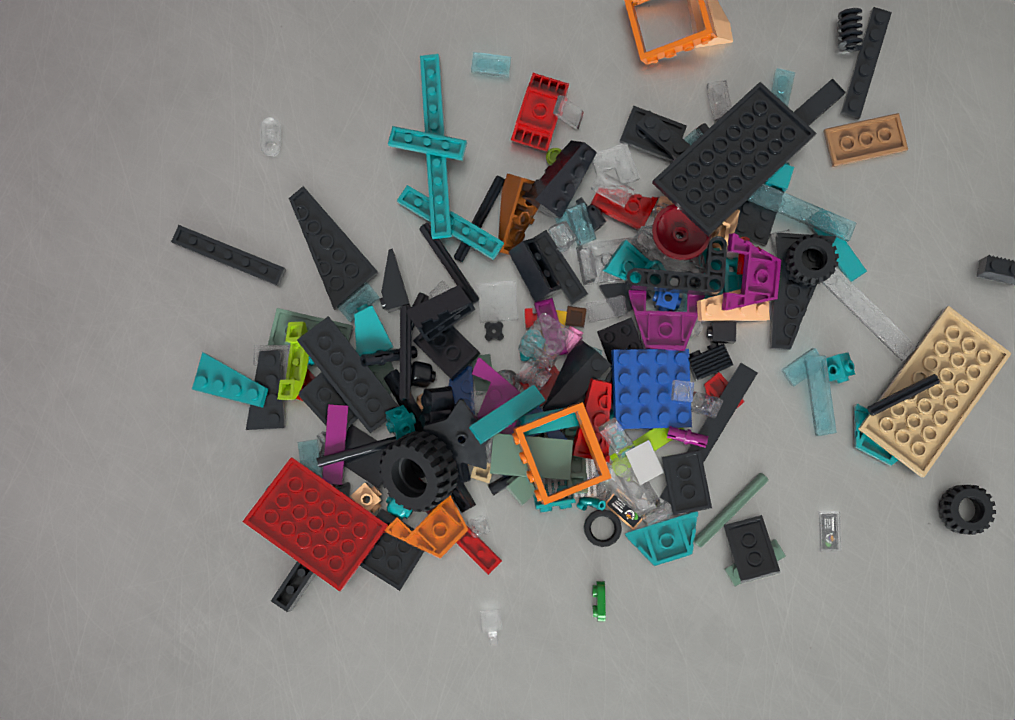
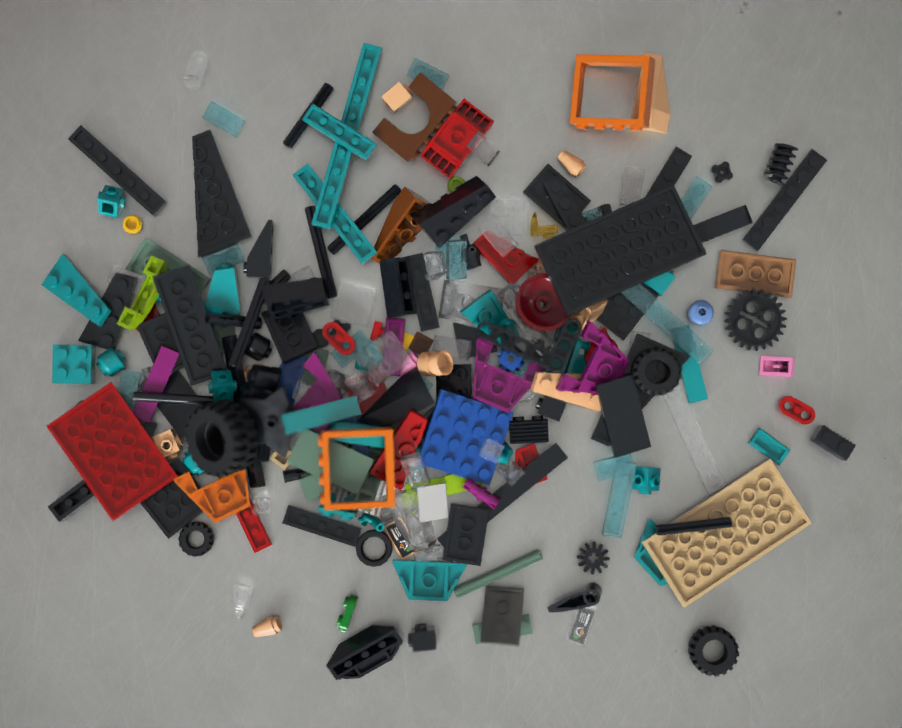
camera: 20 degrees right, 5 degrees up
none -> teal brick [52,345,96,384]
none -> teal head [96,348,126,377]
none -> teal brick [97,185,126,217]
none -> yellow plate [123,215,142,234]
none -> black tyre [178,521,214,557]
none -> clear light blue plate [202,101,245,137]
none -> light nougat cone [252,616,282,637]
none -> black plate [282,505,362,547]
none -> black axle [283,83,333,149]
none -> black plate [312,329,329,348]
none -> red plate [322,322,356,355]
none -> black wedge [327,625,403,680]
none -> clear light blue plate [330,330,371,368]
none -> reddish brown arch [372,72,457,162]
none -> light nougat brick [382,82,412,114]
none -> black brick [408,623,437,652]
none -> light nougat wheel [417,350,454,377]
none -> teal arm [496,441,513,464]
none -> clear yellow plate [530,212,558,239]
none -> black piece [547,583,602,613]
none -> light nougat cone [557,150,586,177]
none -> black gear [577,541,610,575]
none -> black tile [595,373,651,458]
none -> black plate [645,146,692,197]
none -> medium blue head [687,300,714,325]
none -> black plate [711,161,733,183]
none -> black gear [723,289,787,351]
none -> teal tile [748,427,790,466]
none -> bright pink slope [759,356,795,377]
none -> red plate [778,396,815,424]

